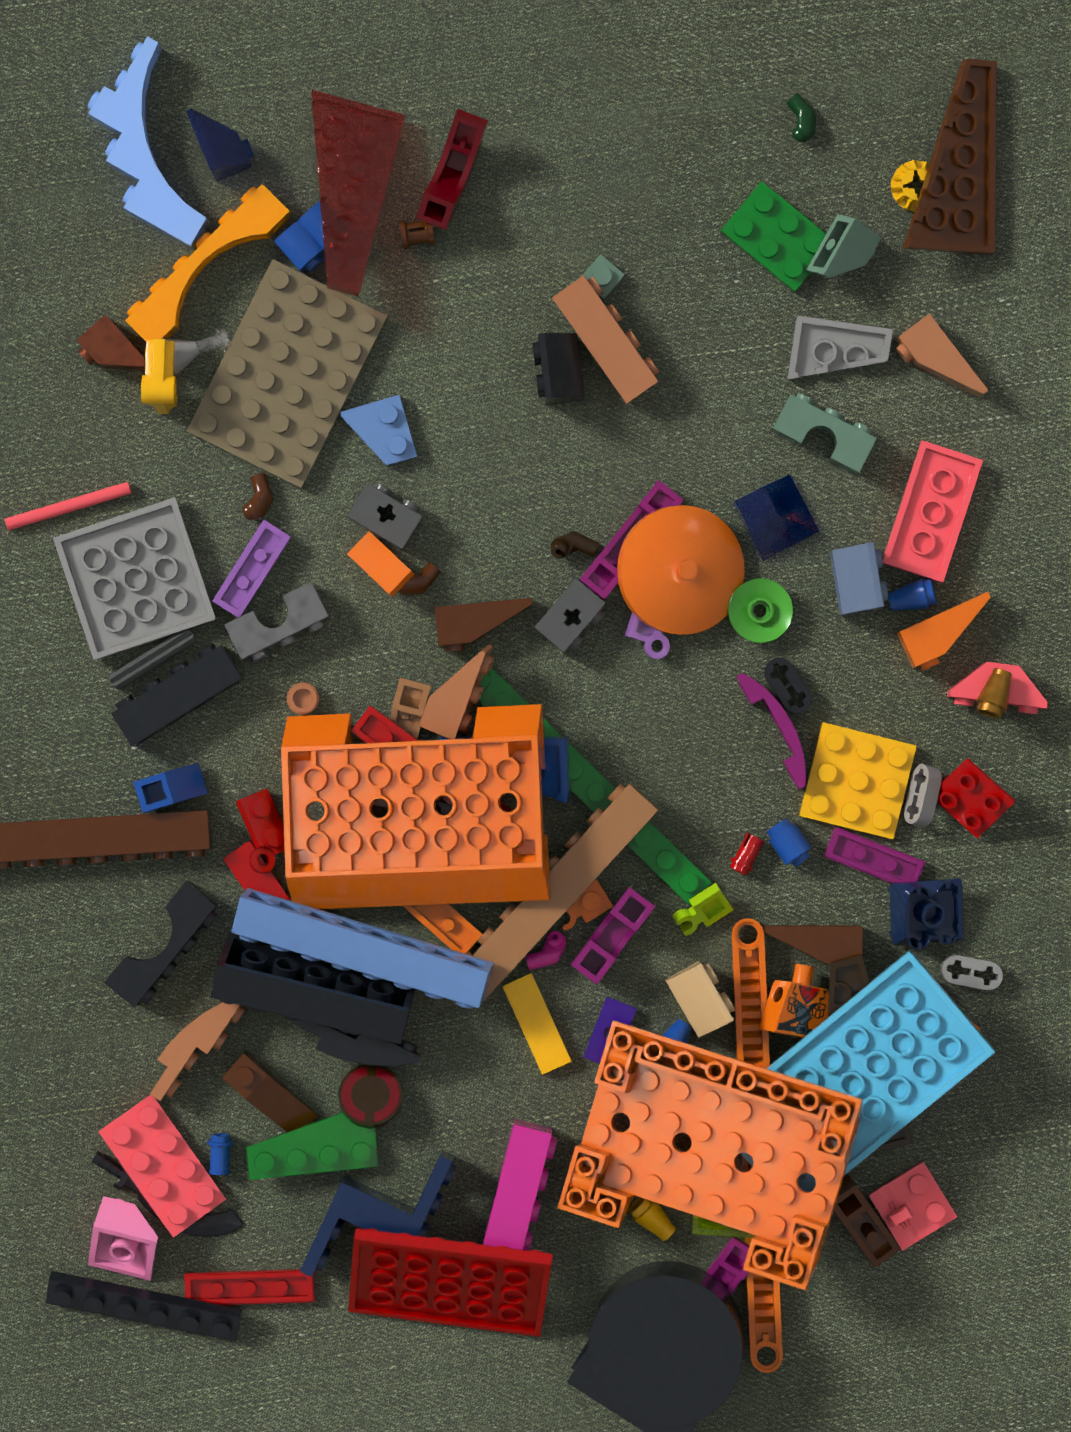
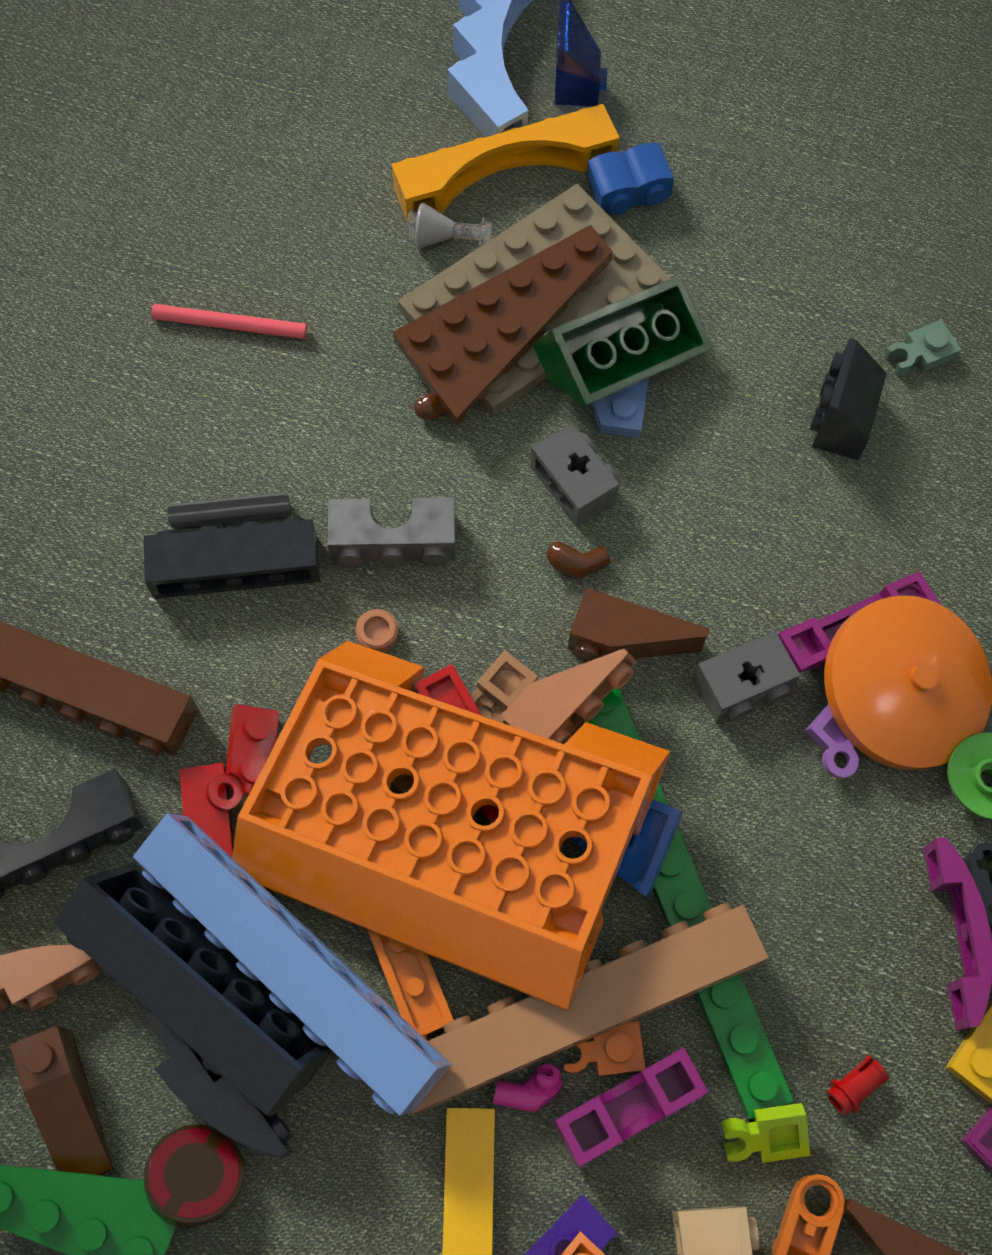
camera: 20 degrees right, 20 degrees down
light grey plate [53,497,217,661] -> none
copper slope [77,315,145,370] -> none
blue slope [133,763,208,813] -> none
yellow piece [141,339,178,414] -> none
medium lavender plate [212,520,292,618] -> none
clear red wing [311,90,405,297] -> none
orange tile [347,531,415,597] -> none
reddish brown bush [399,220,435,250] -> none
dark red arch [416,109,488,230] -> none
dark brown arm [551,531,599,559] -> none
nougat brick [552,275,660,404] -> none
blue brick [767,817,812,867] -> none
none -> reddish brown wing [393,225,613,426]
none -> dark green slope [532,276,713,407]

